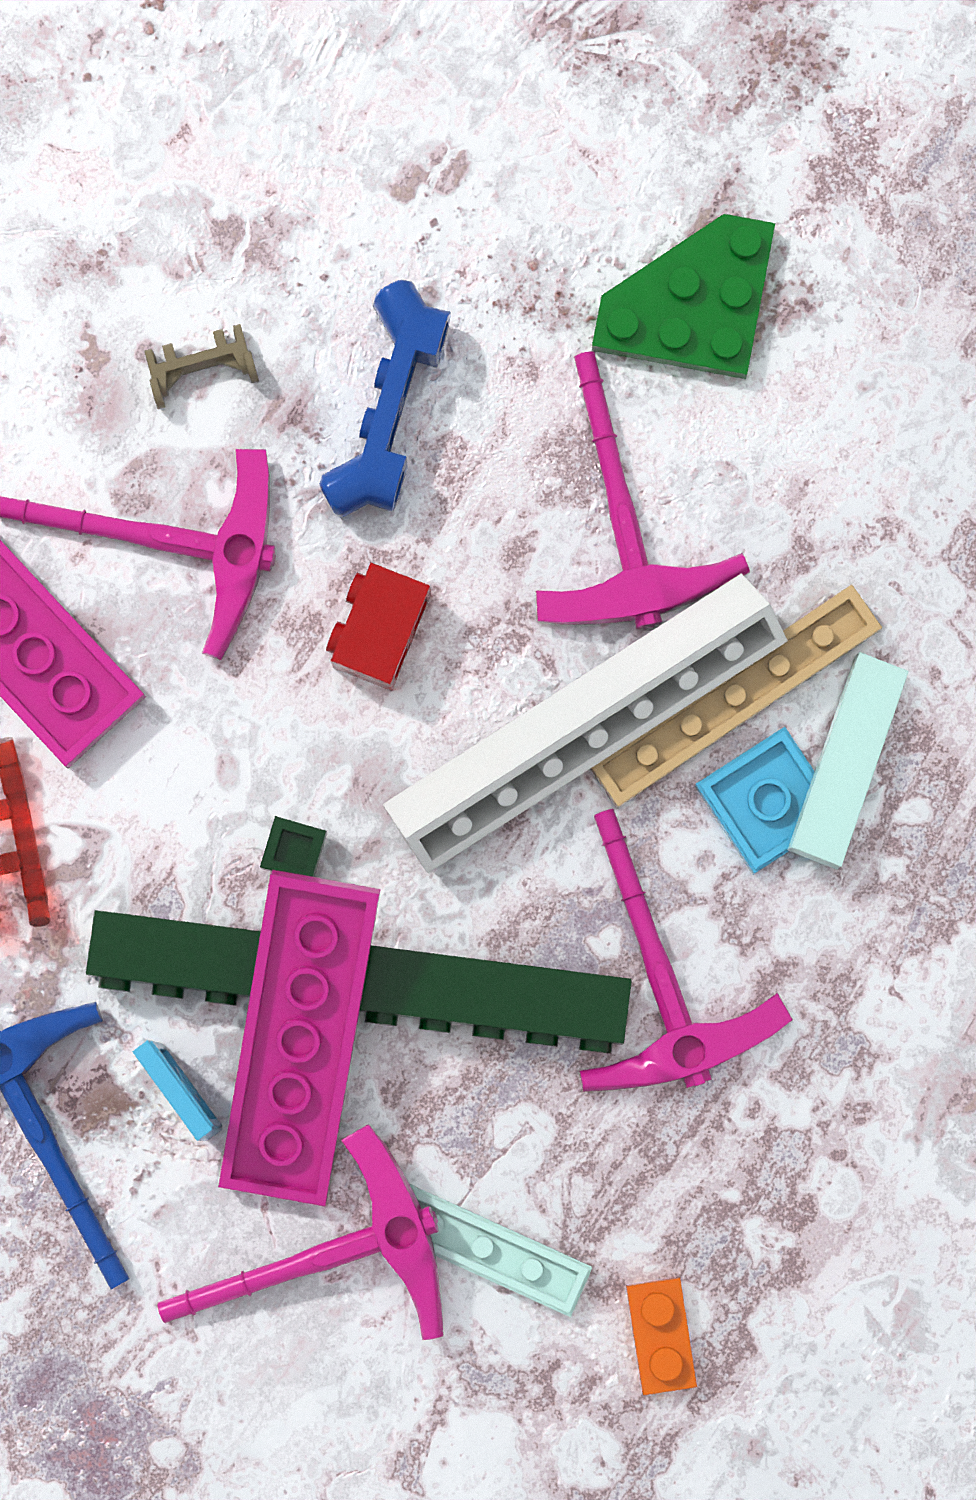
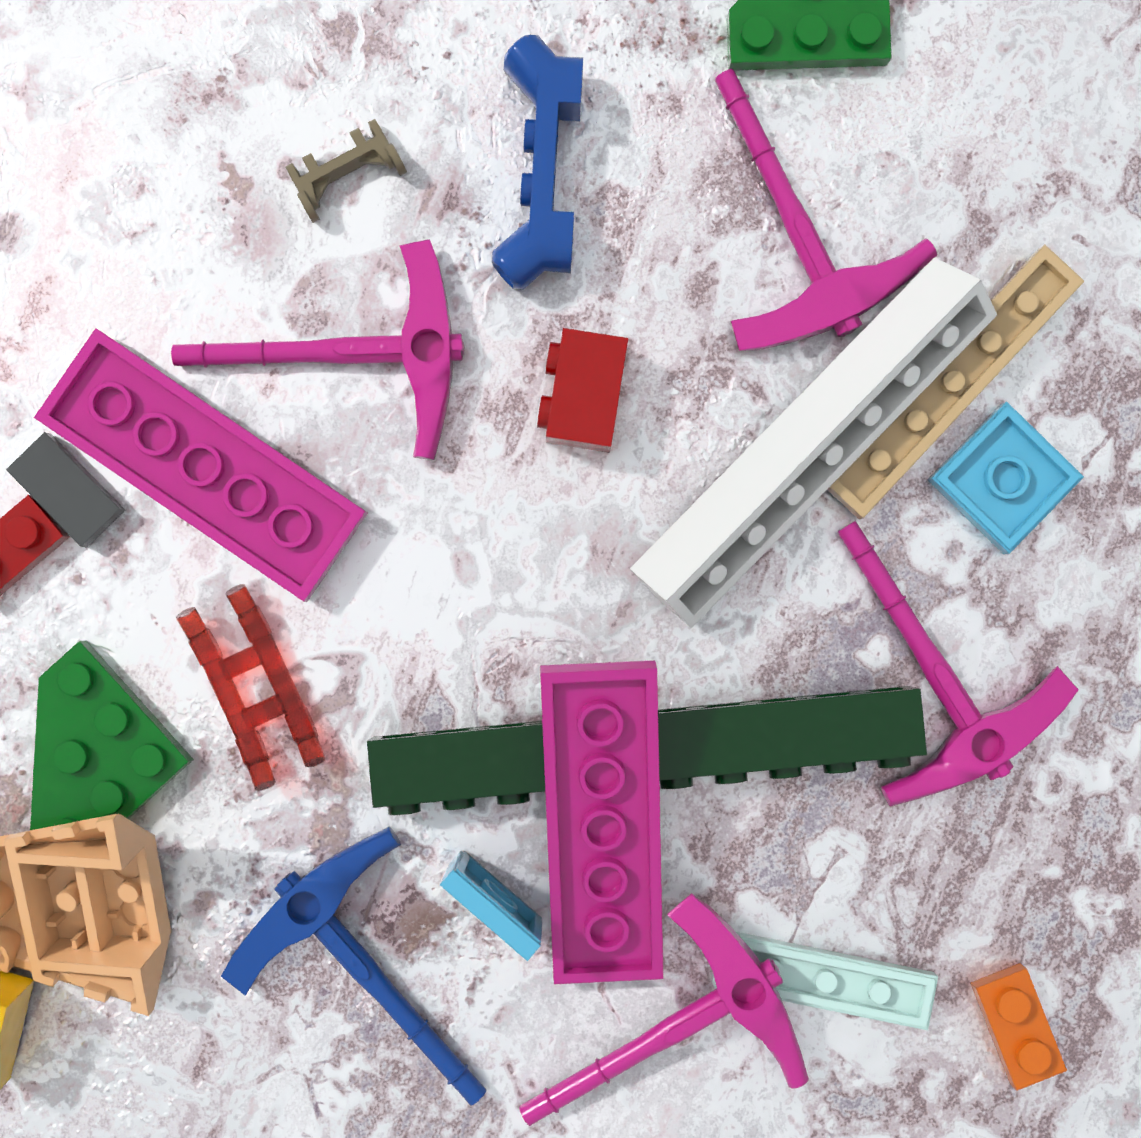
camera: 25 degrees left, 5 degrees up
dark green plate [260,816,328,877] -> none
light aqua tile [787,652,909,870] -> none

